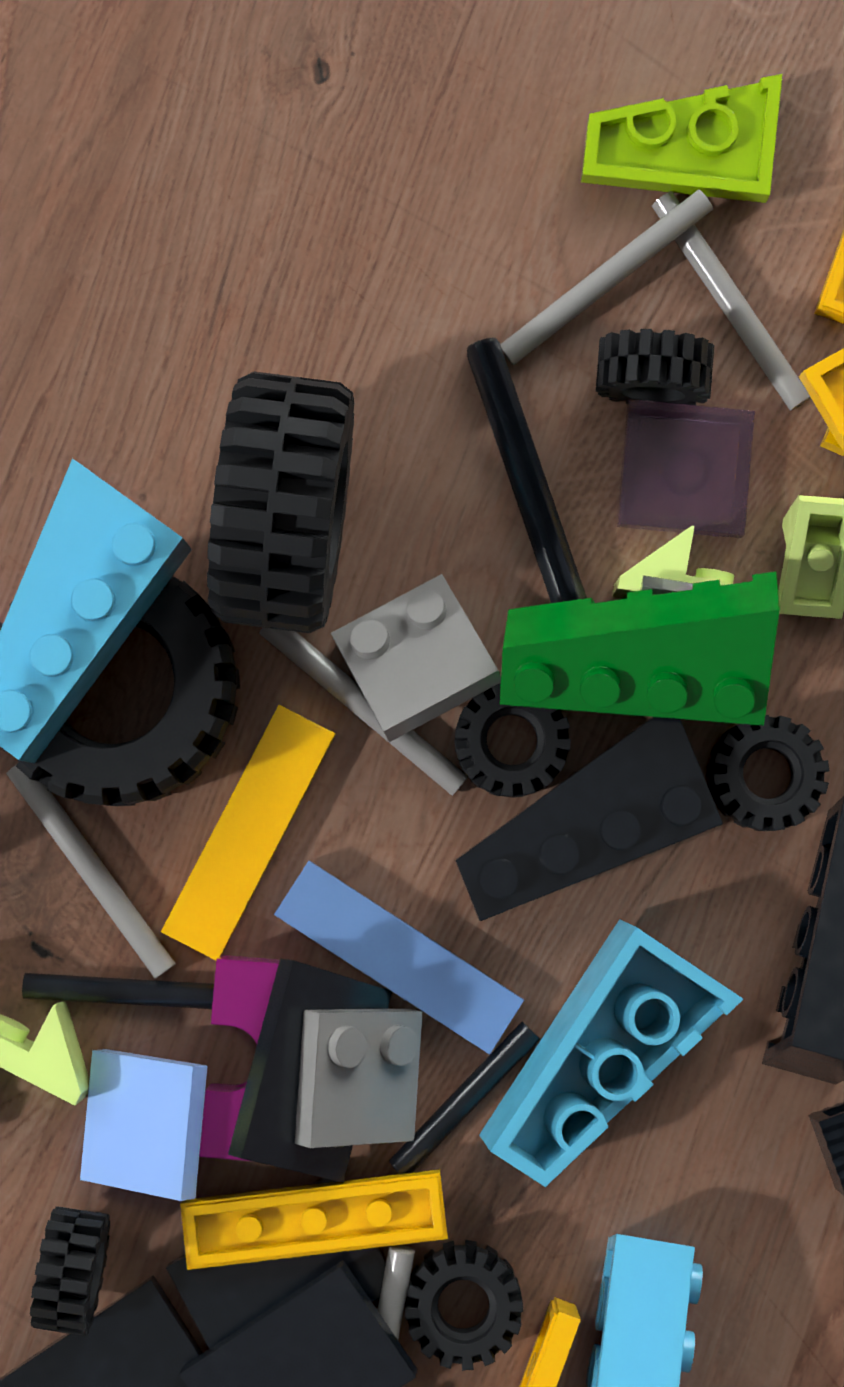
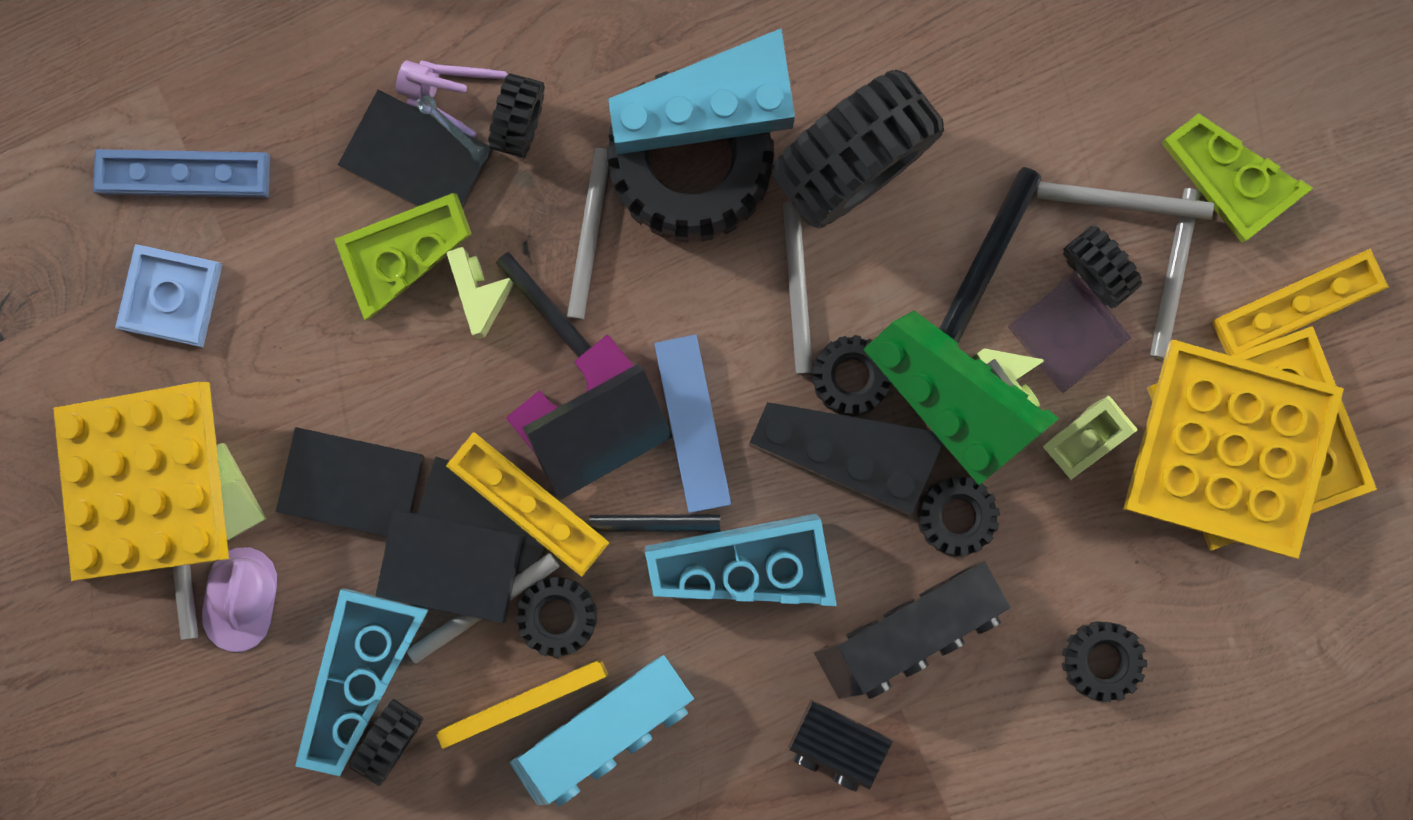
camera: 45 degrees right, 0 degrees up
black tyre [30,1206,110,1336] -> none
light blue tile [80,1049,207,1201] -> none
yellow tile [161,705,336,960] -> none
light grey plate [295,1008,423,1148] -> none
light grey plate [331,574,501,742] -> none

